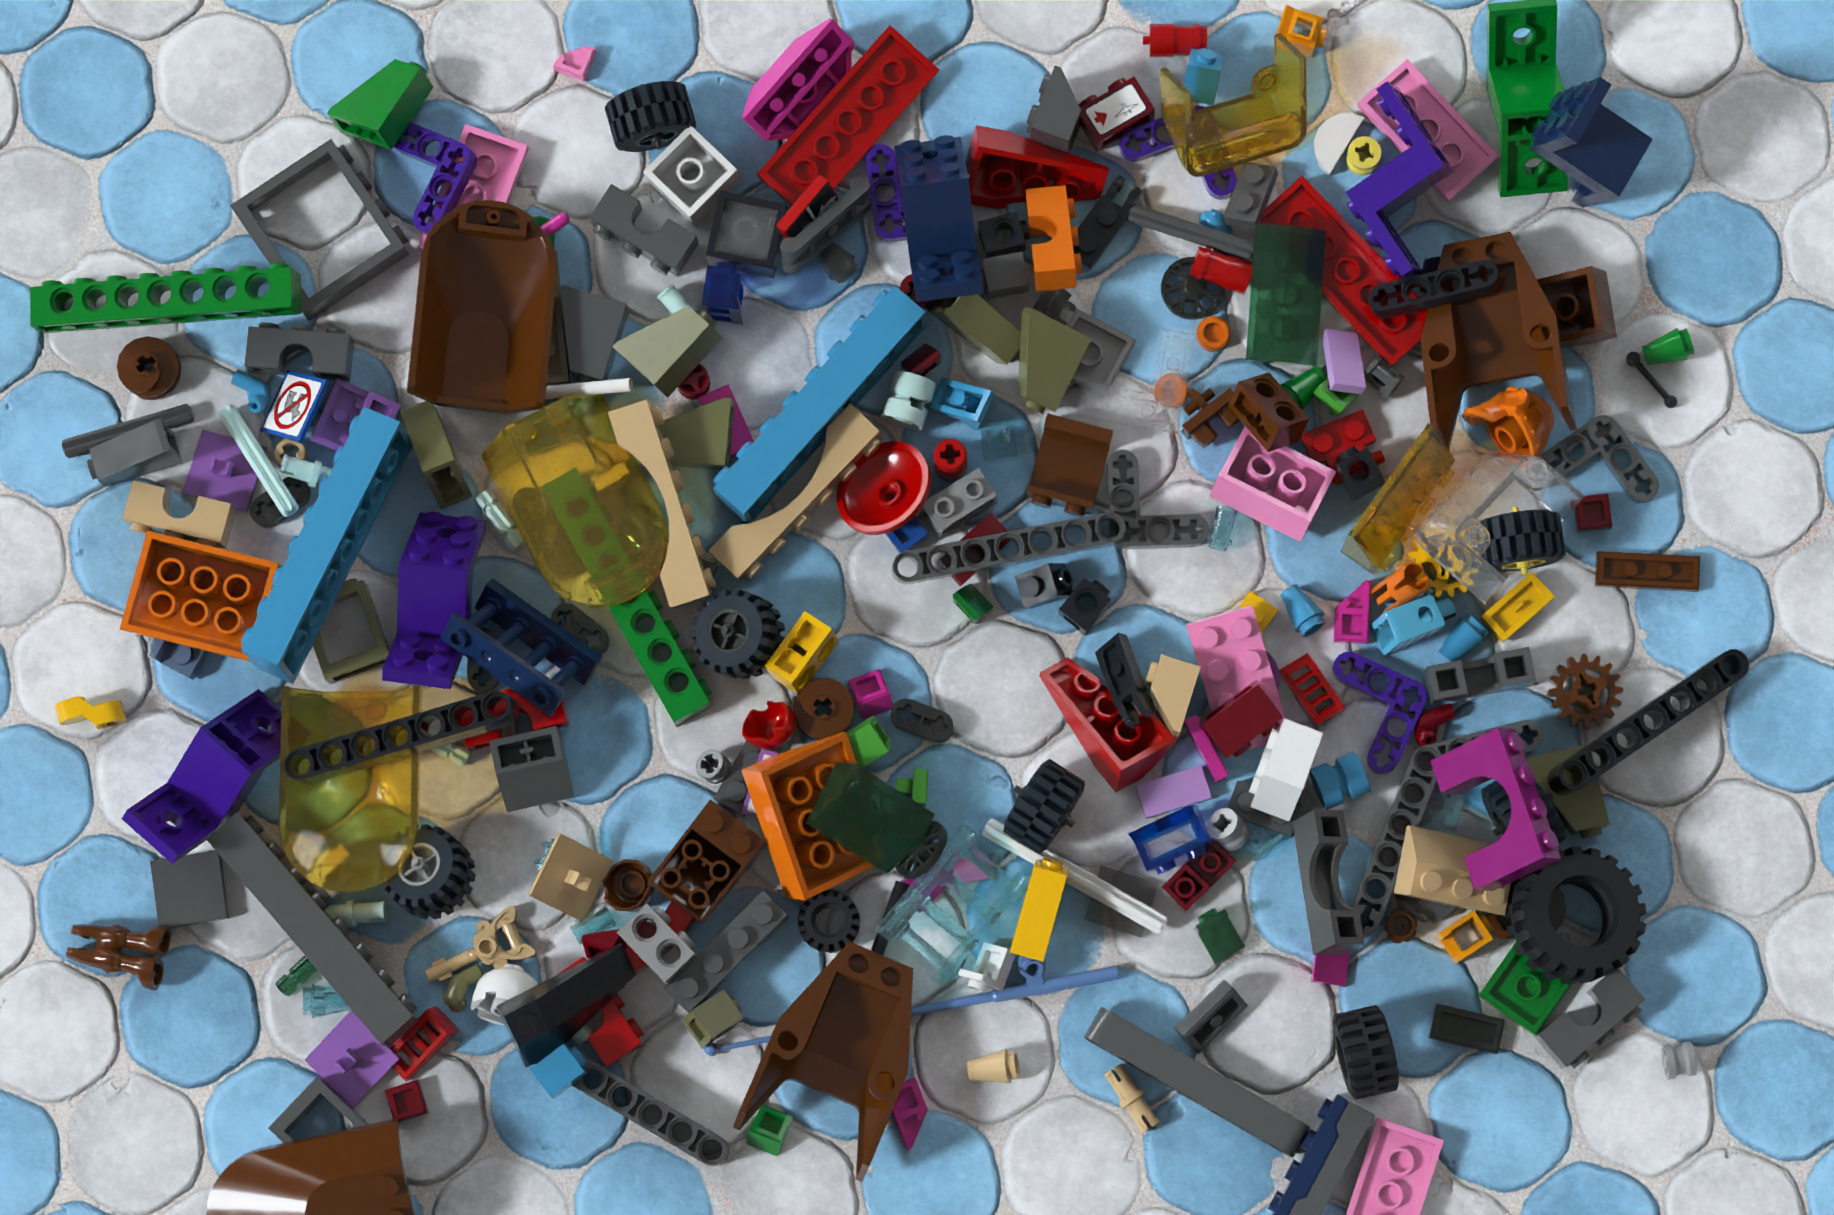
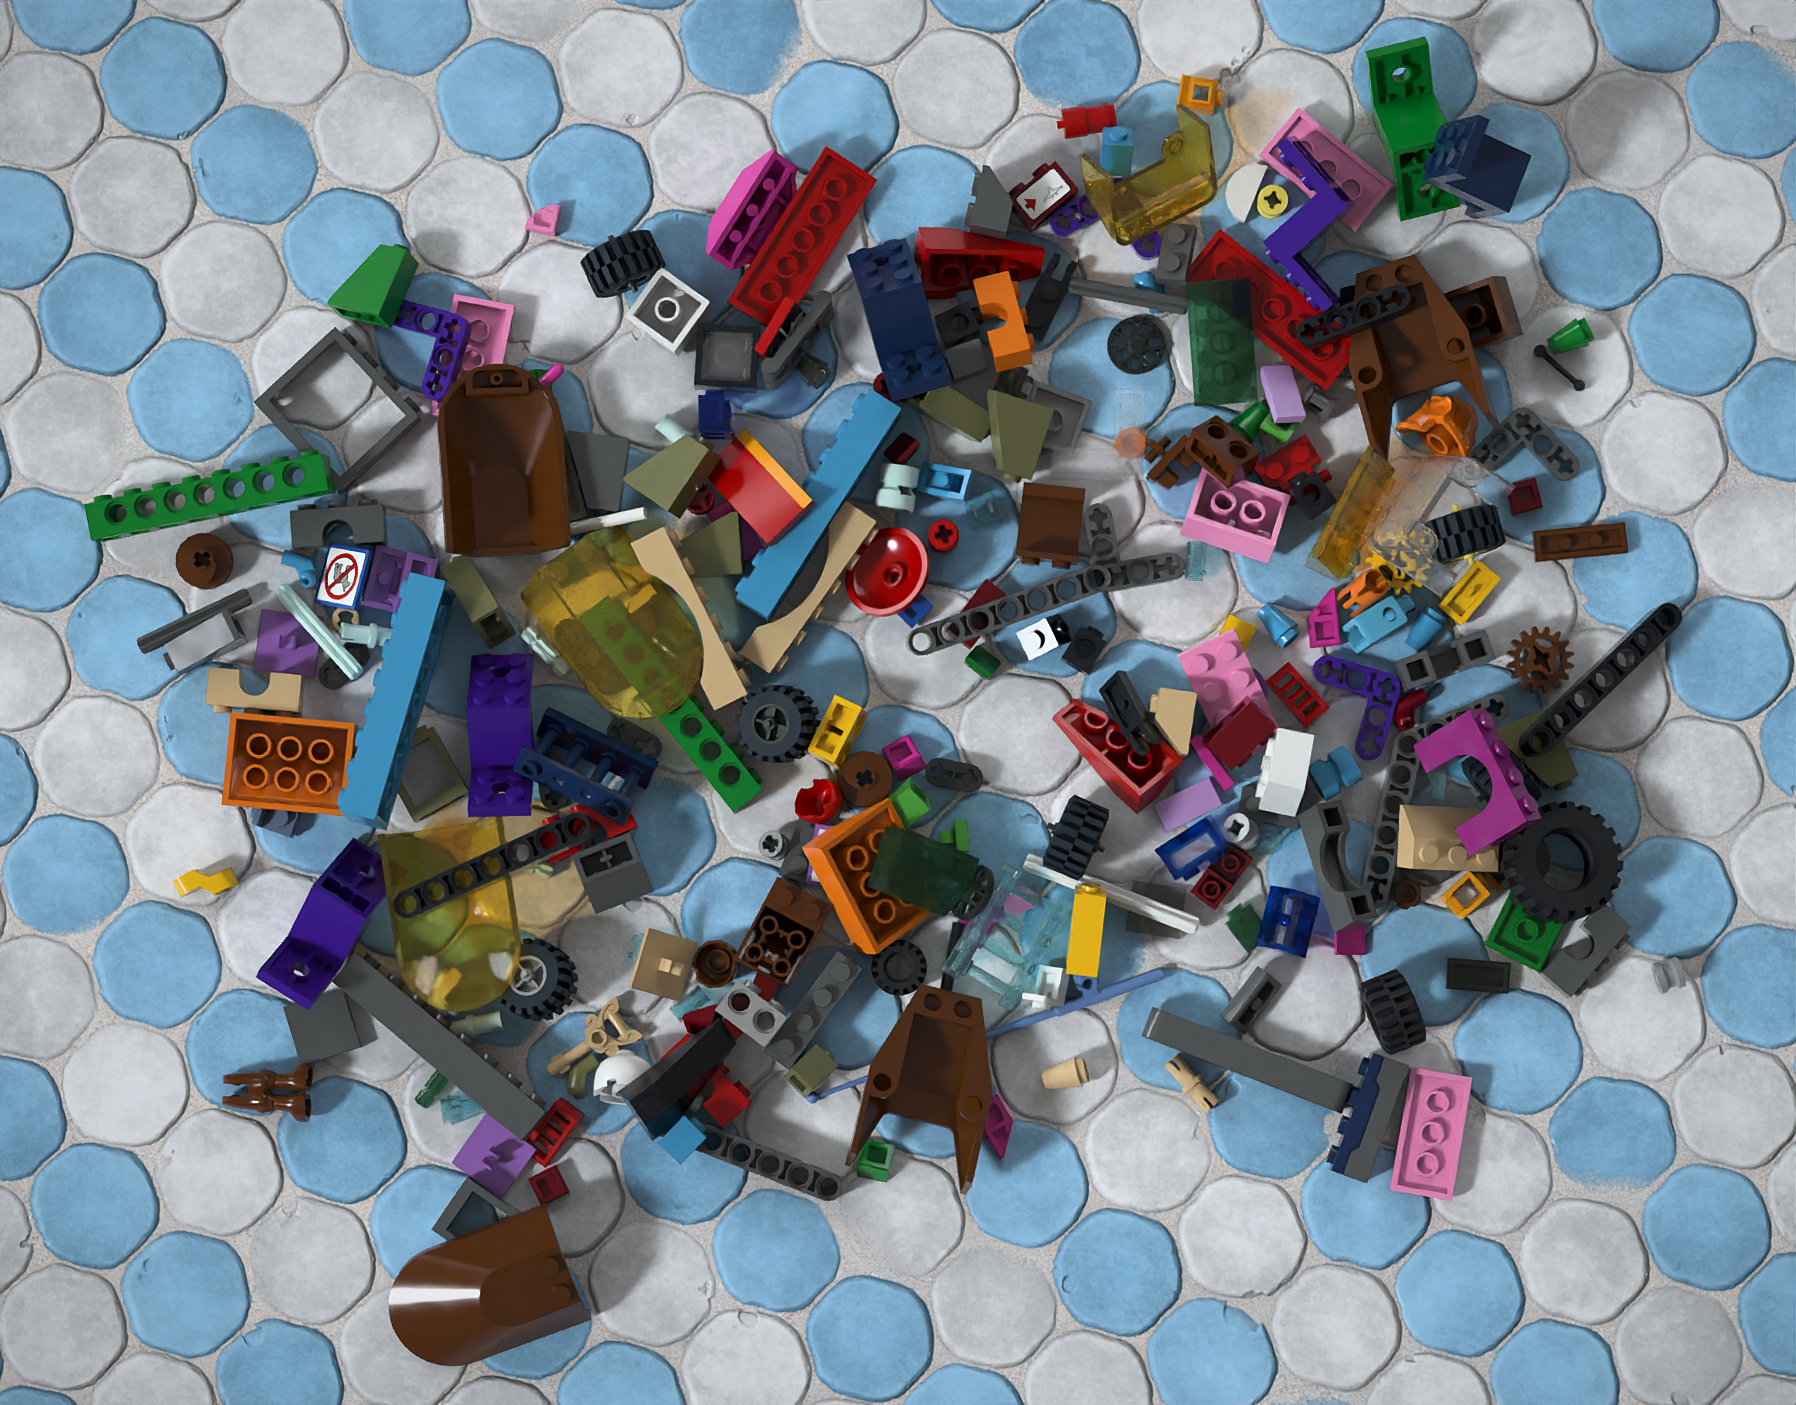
camera: 15 degrees left, 5 degrees up
dark grey arch [590,184,699,277] -> none
dark purple beam [866,144,907,242] -> none
light grey brick [921,467,997,539] -> none
red piece [1189,246,1257,295] -> none
orange tile [1196,316,1230,352] -> none
none -> red slope [708,429,816,547]
none -> clear blue window [1256,886,1320,958]

